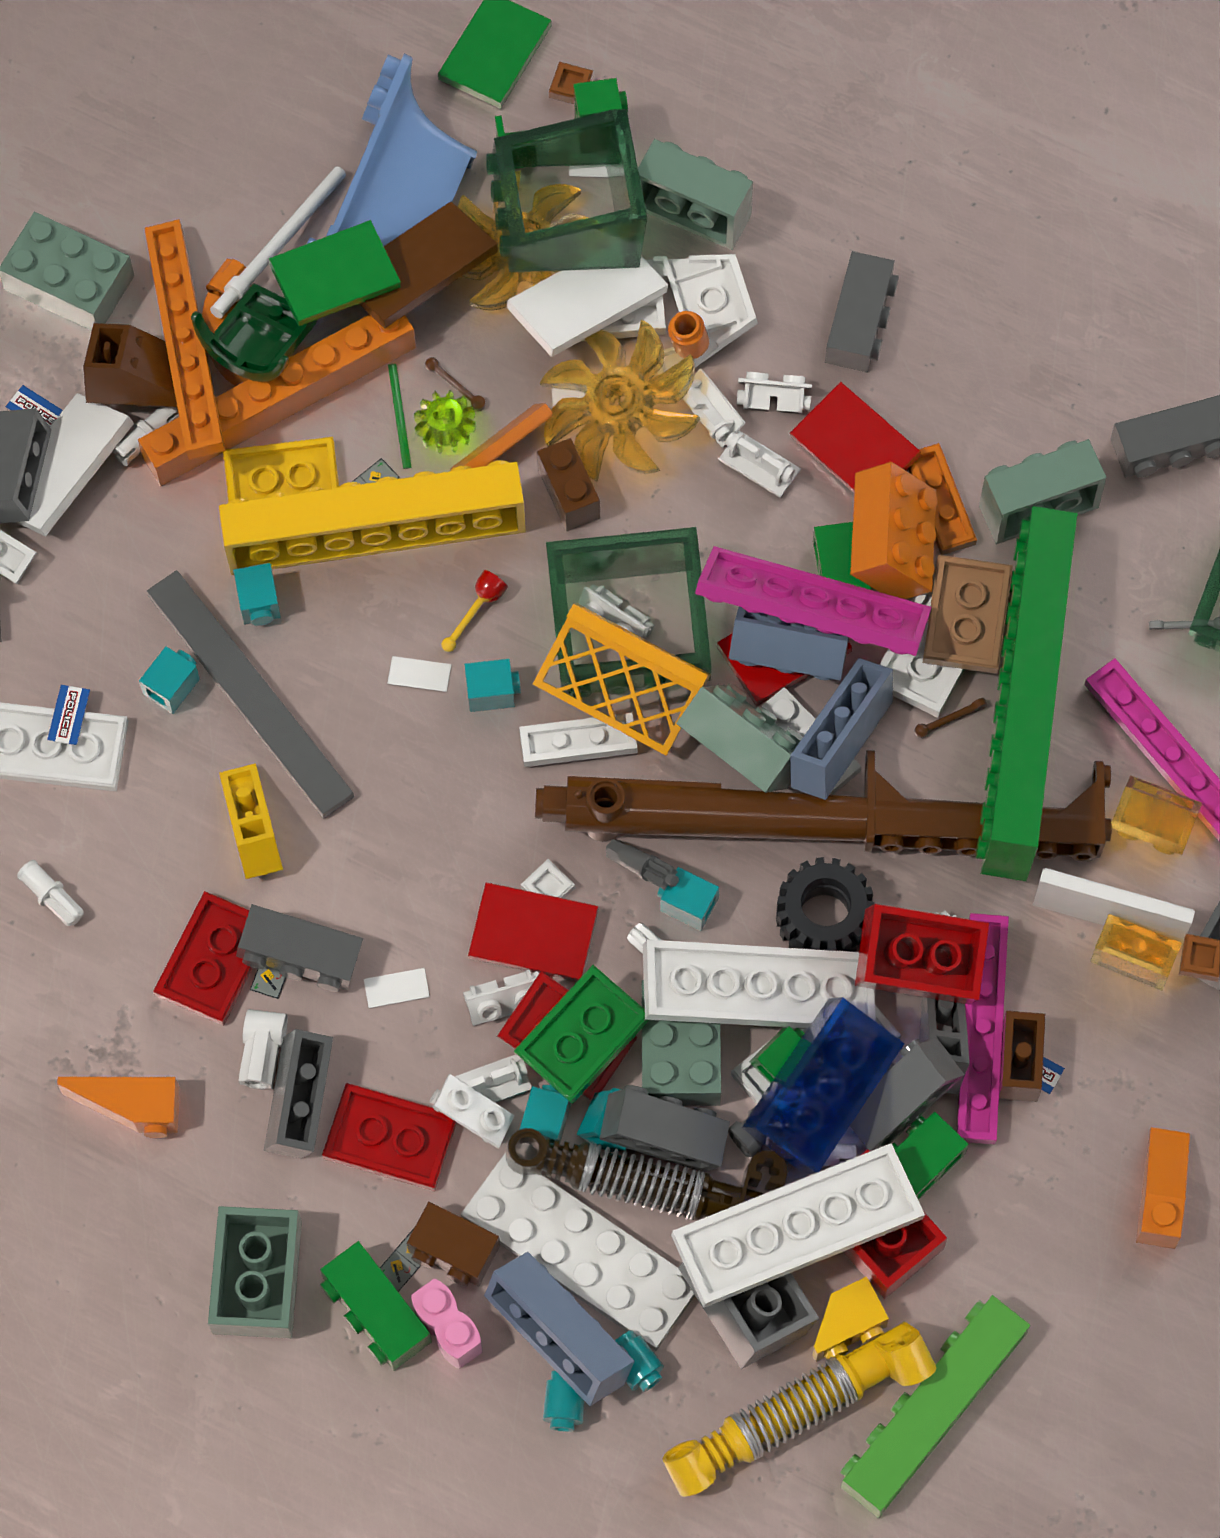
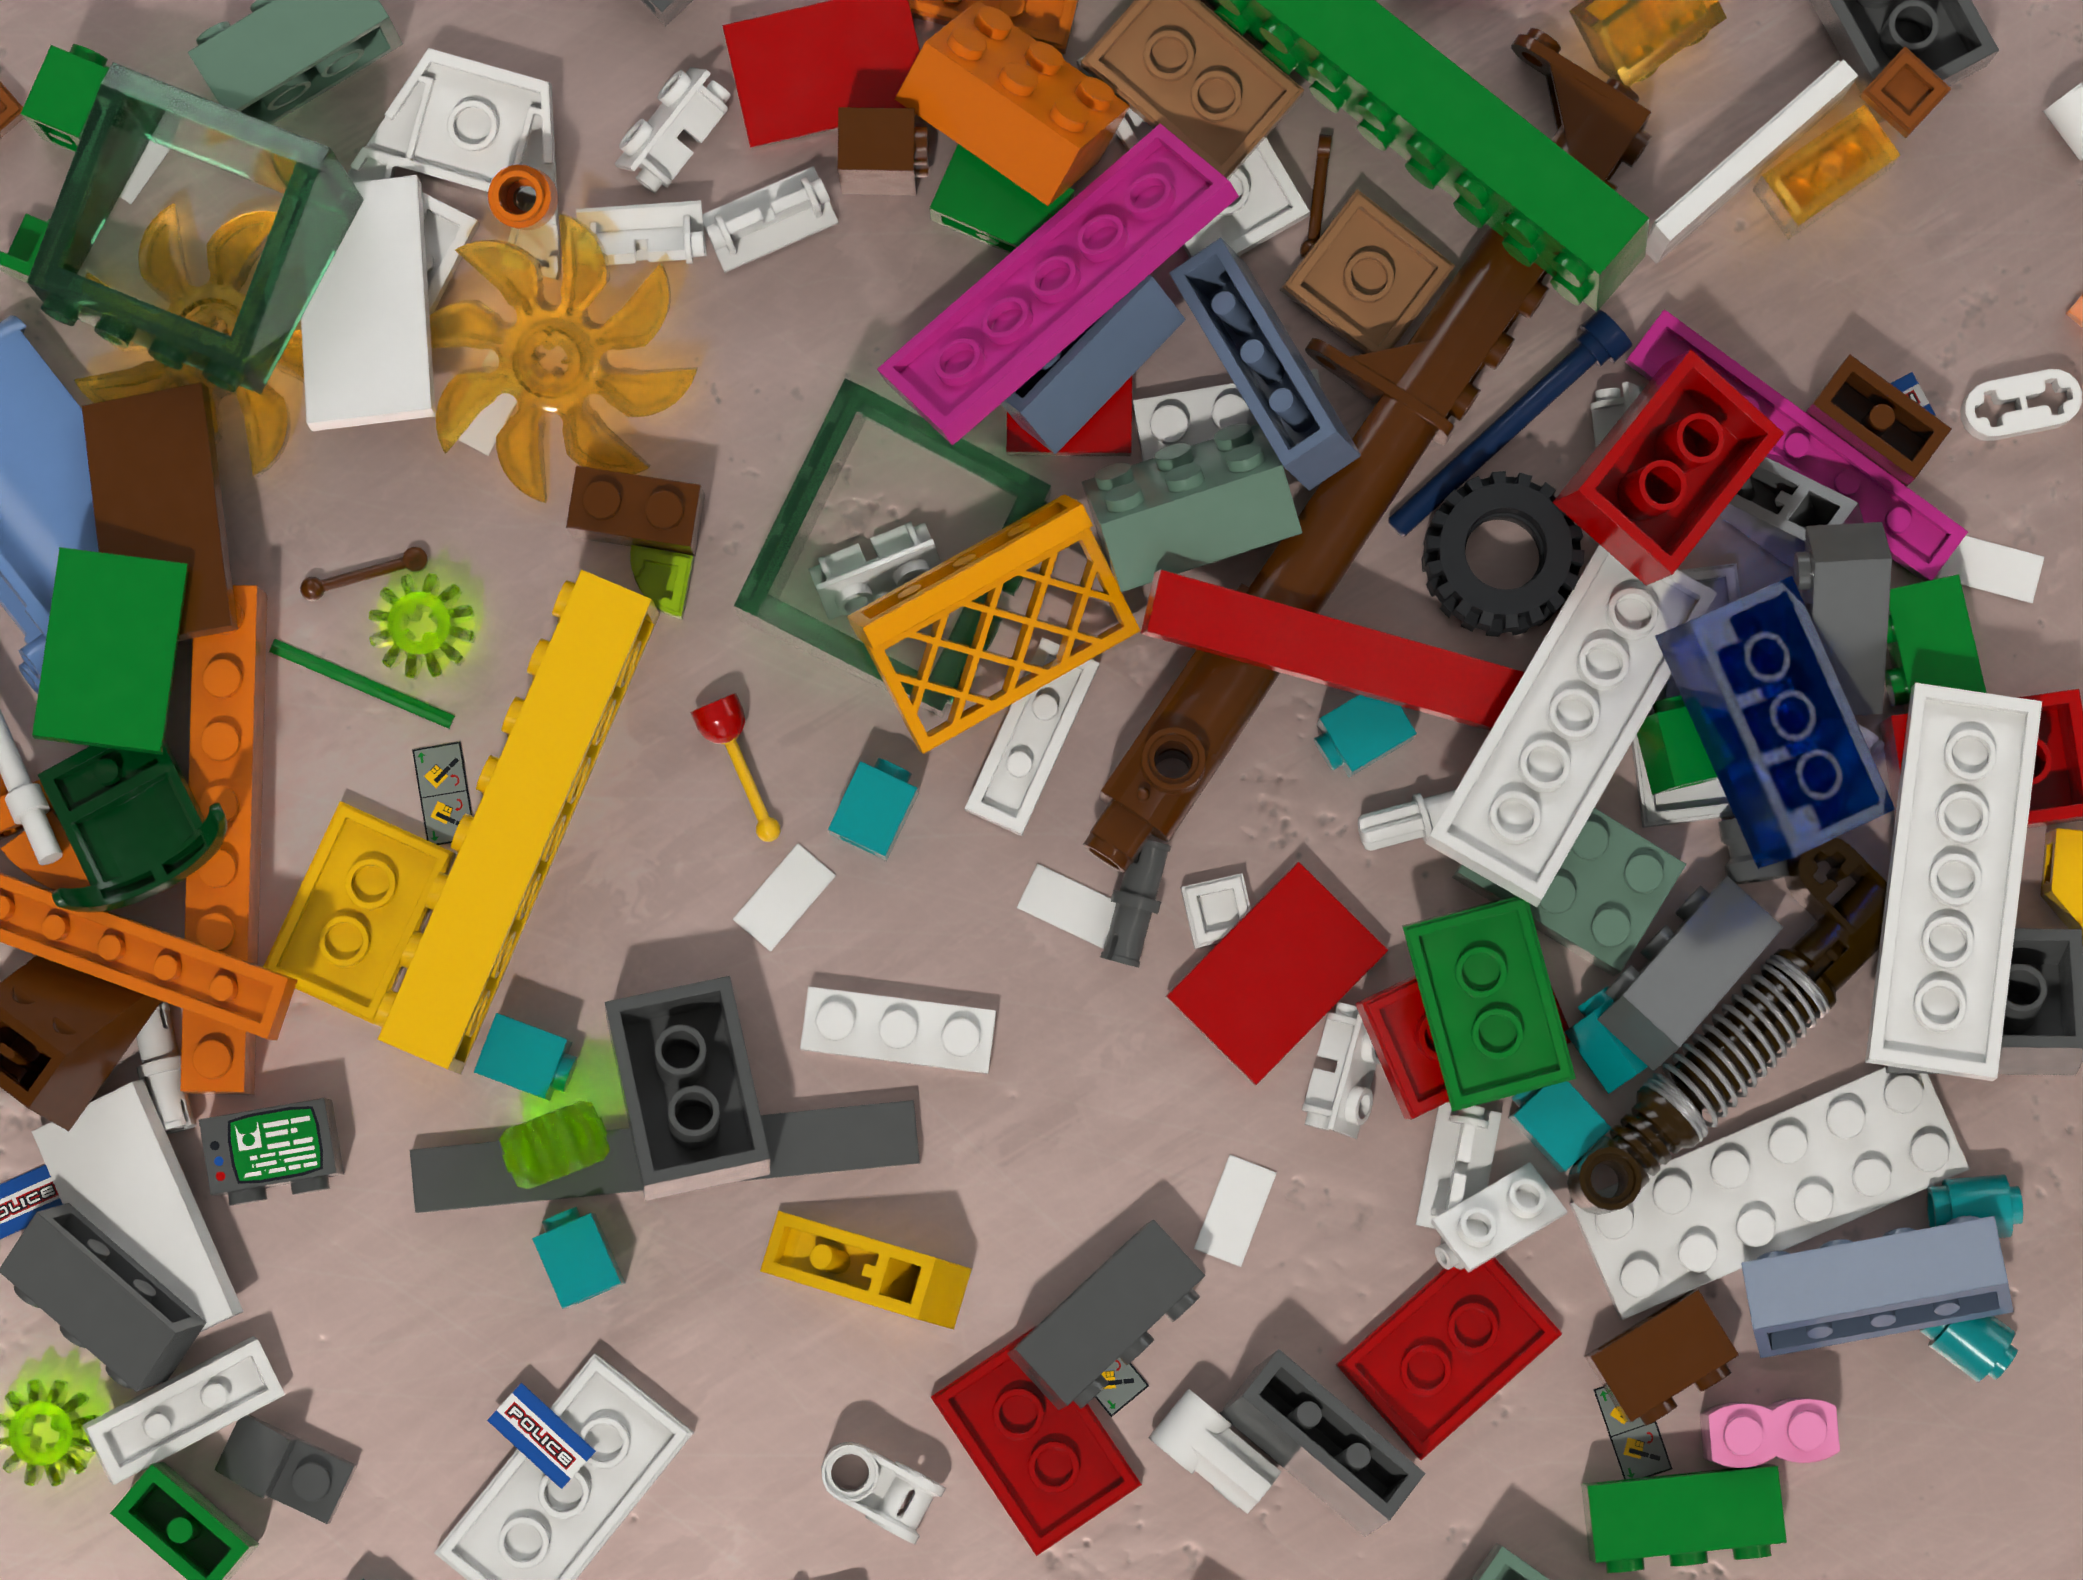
camera: 60 degrees left, 15 degrees up
orange tile [450,403,553,470] -> none
dark grey piece [606,839,679,890] -> none
none -> brick [199,1098,344,1206]
none -> clear neon green gear [499,1100,610,1189]
none -> dark grey brick [605,976,770,1201]
none -> lime tile [630,545,694,620]
none -> white plate [800,986,996,1074]
none -> white piece [821,1442,946,1544]
none -> reddish brown brick [837,107,929,195]
none -> white sticker [1017,864,1116,949]
none -> dark grey pin [1100,840,1171,968]
none -> red tile [1141,570,1525,731]
none -> medium nougat tile [1280,189,1455,354]
none -> dark blue piece [1388,309,1633,537]
none -> white sticker [1937,536,2044,604]
none -> white beam [1960,369,2082,441]

